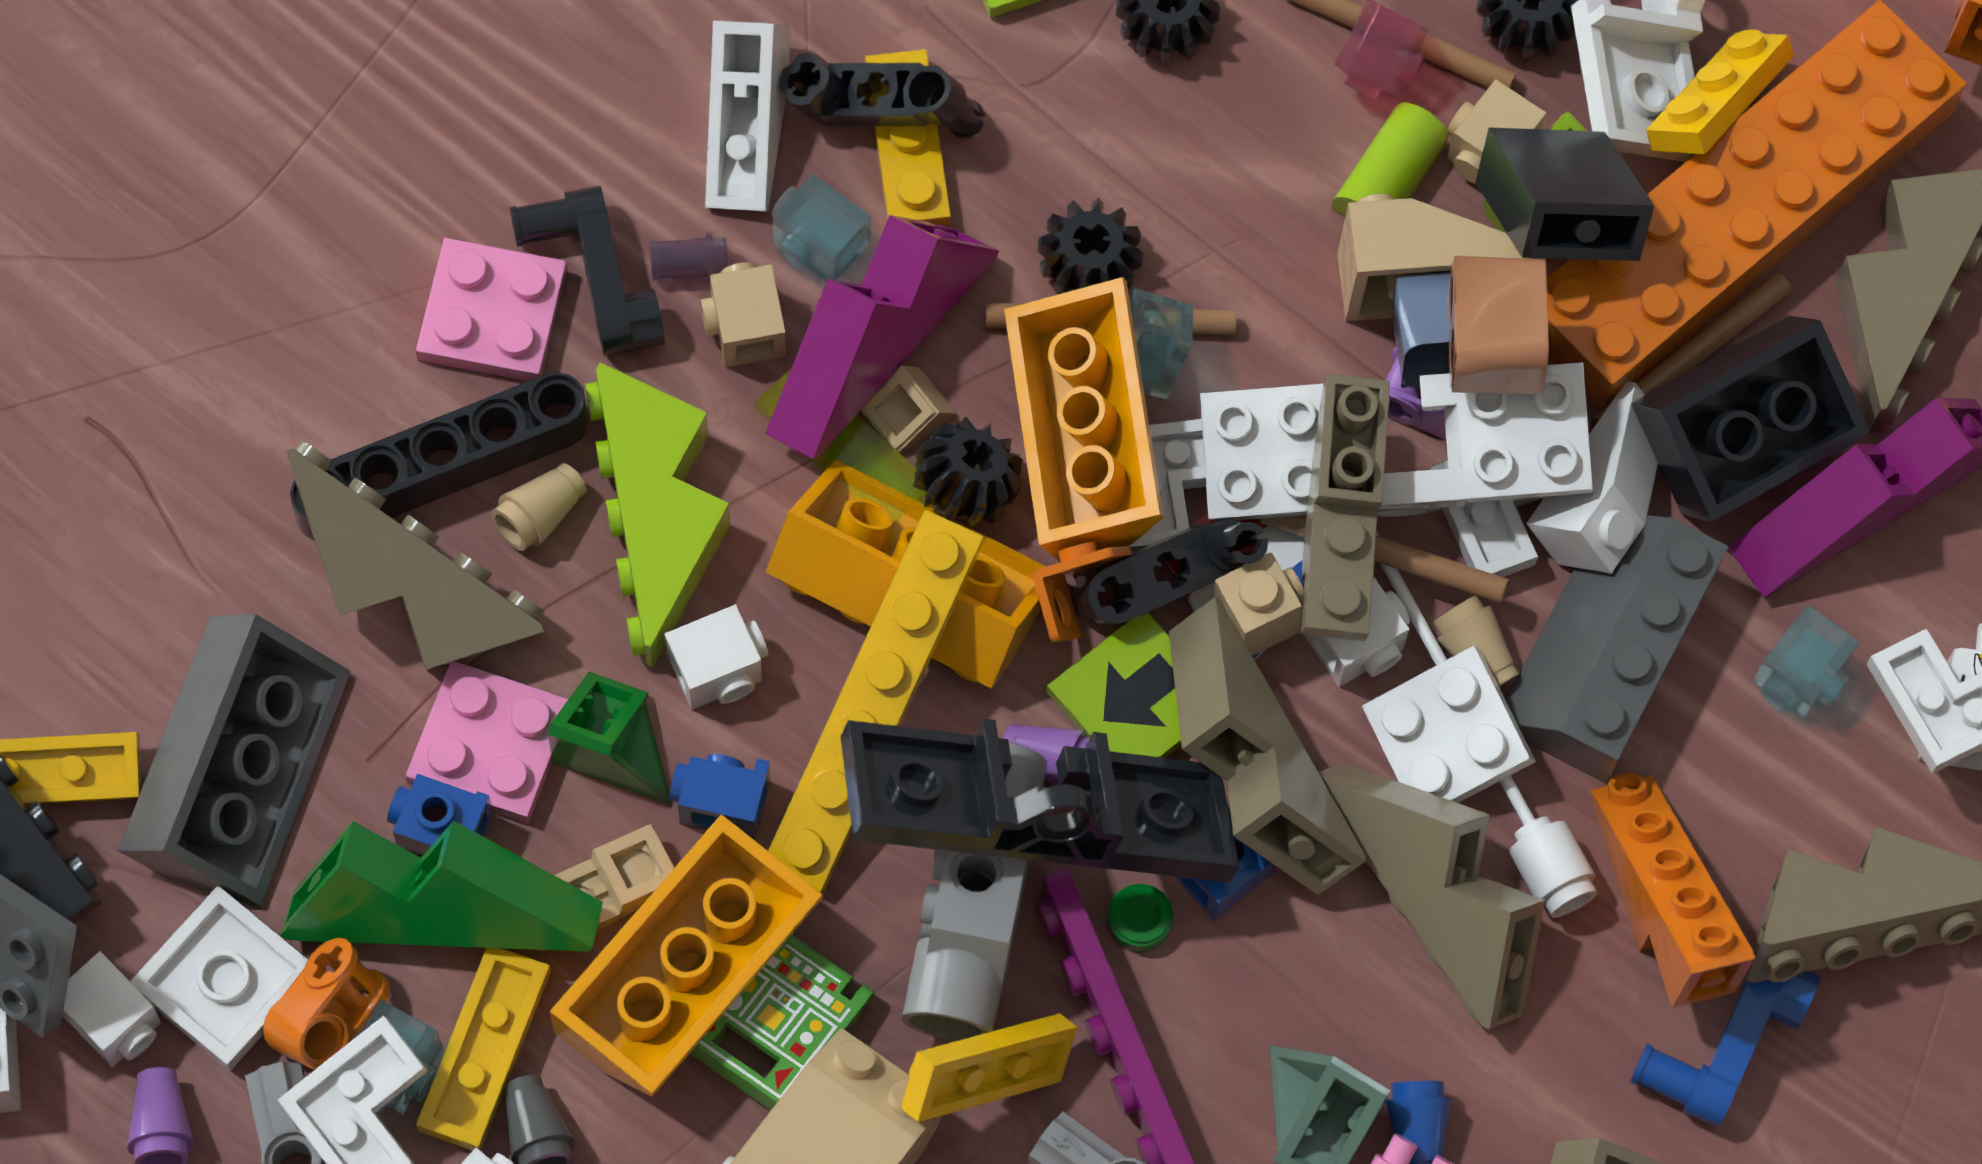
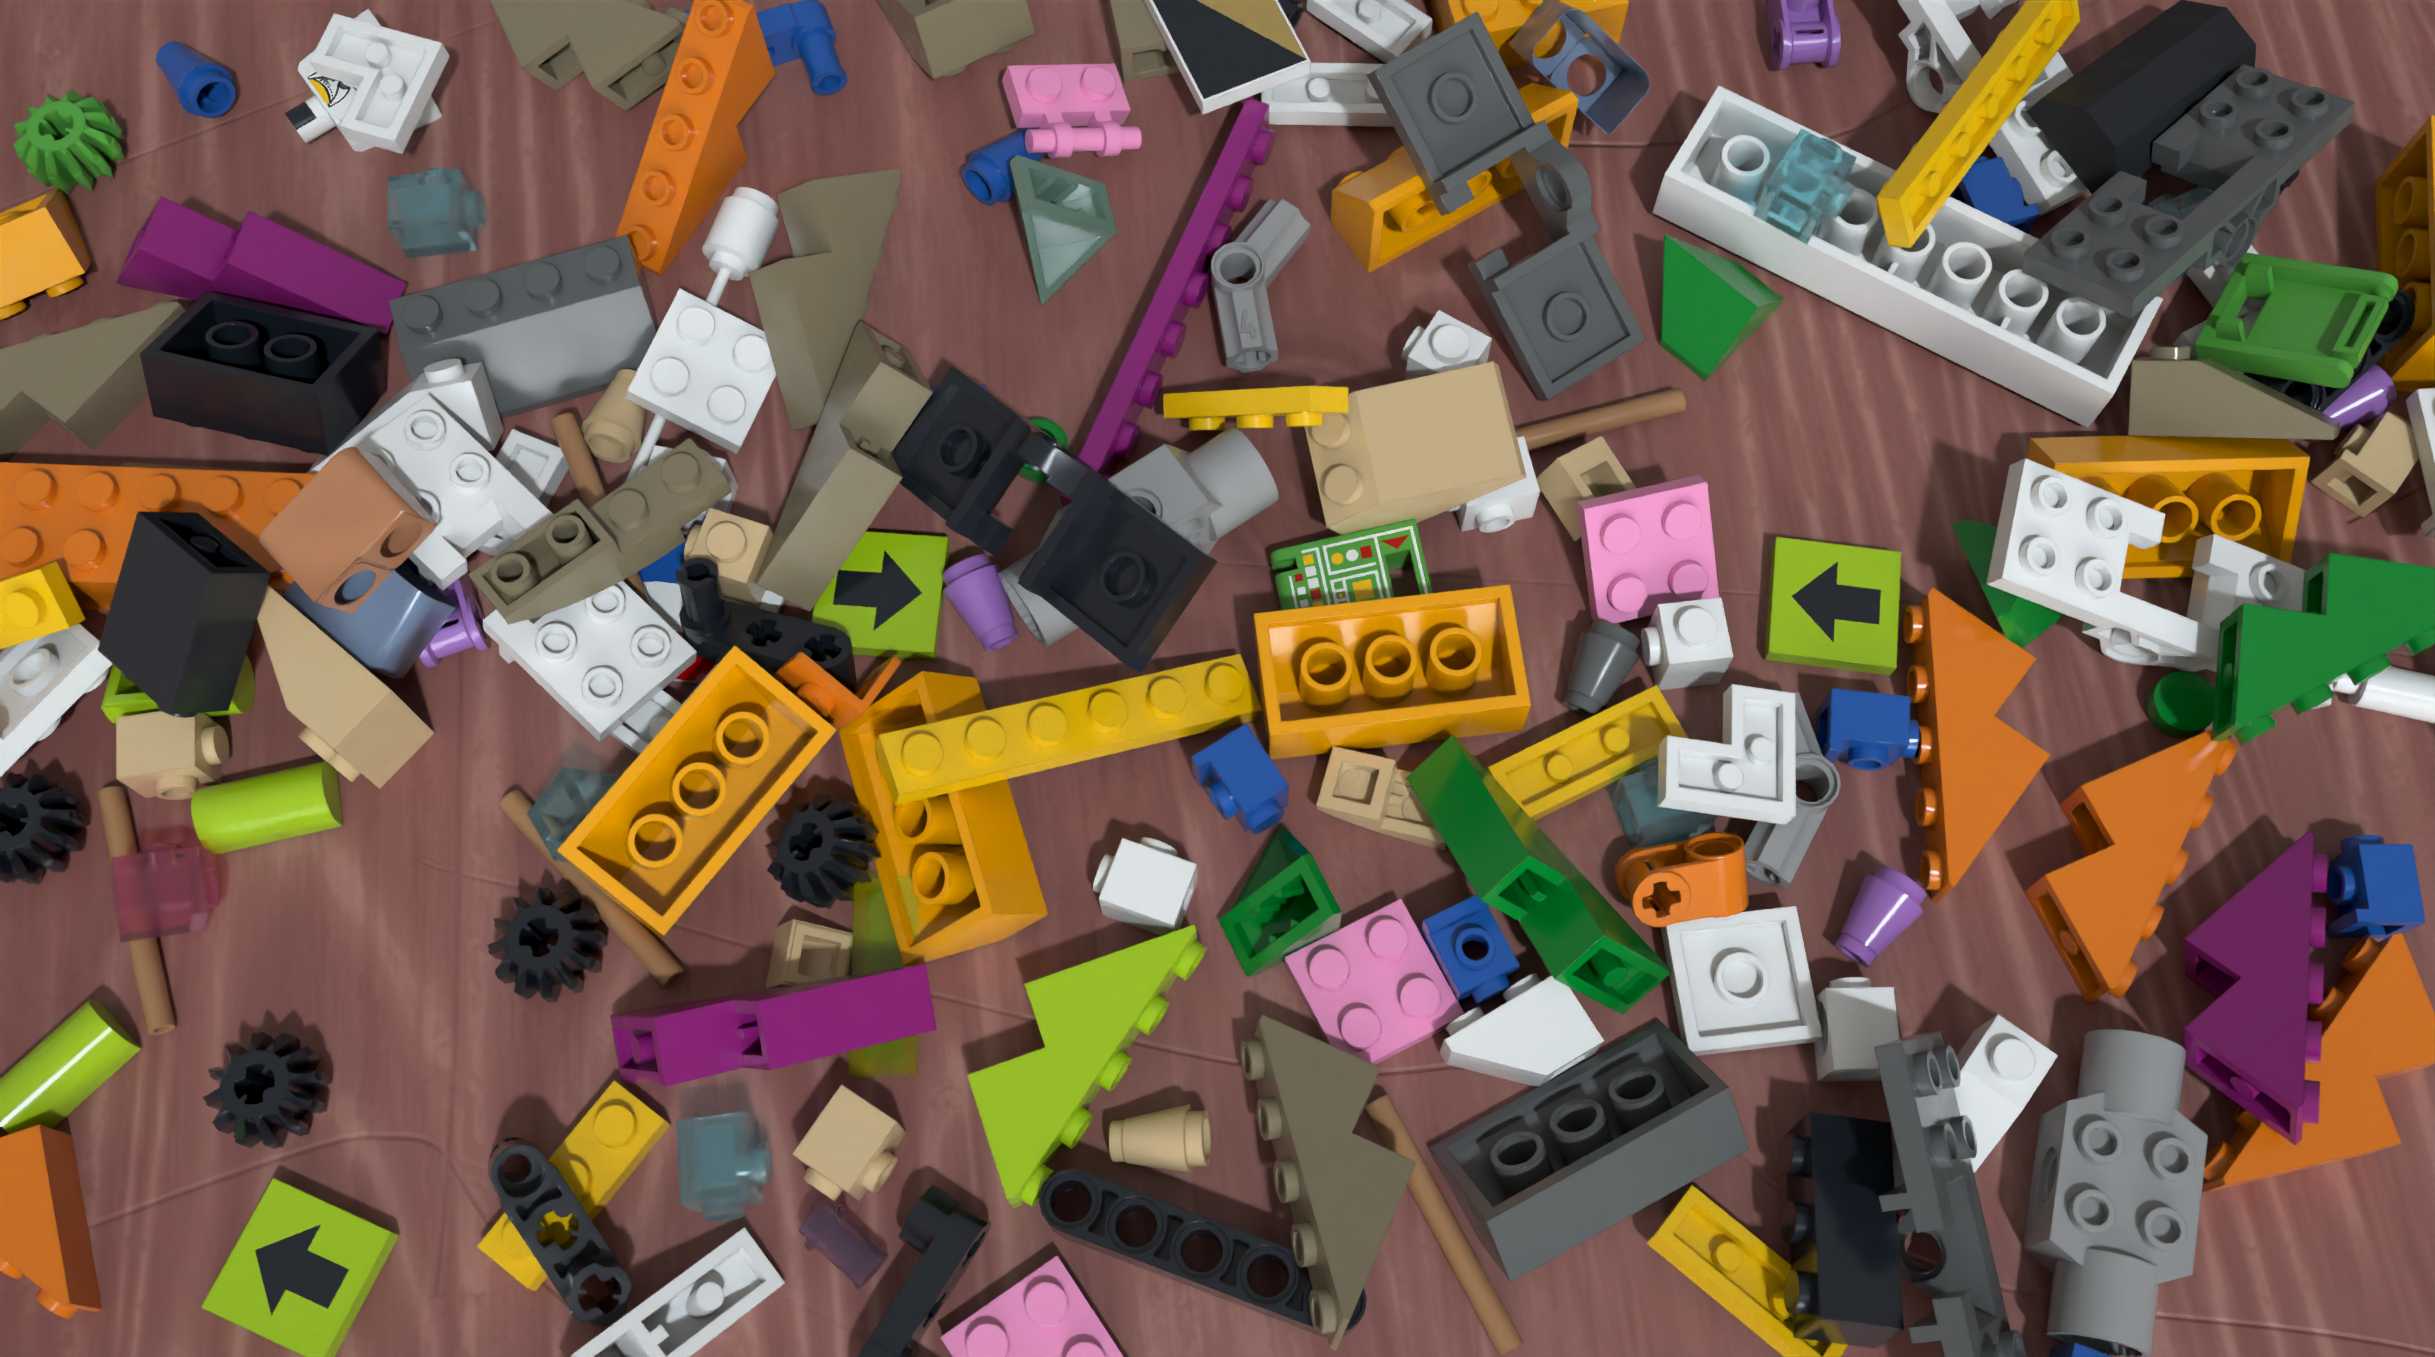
camera: 130 degrees left, 0 degrees up
none -> medium nougat piece [1365,1095,1524,1356]
none -> white slope [1439,973,1604,1087]

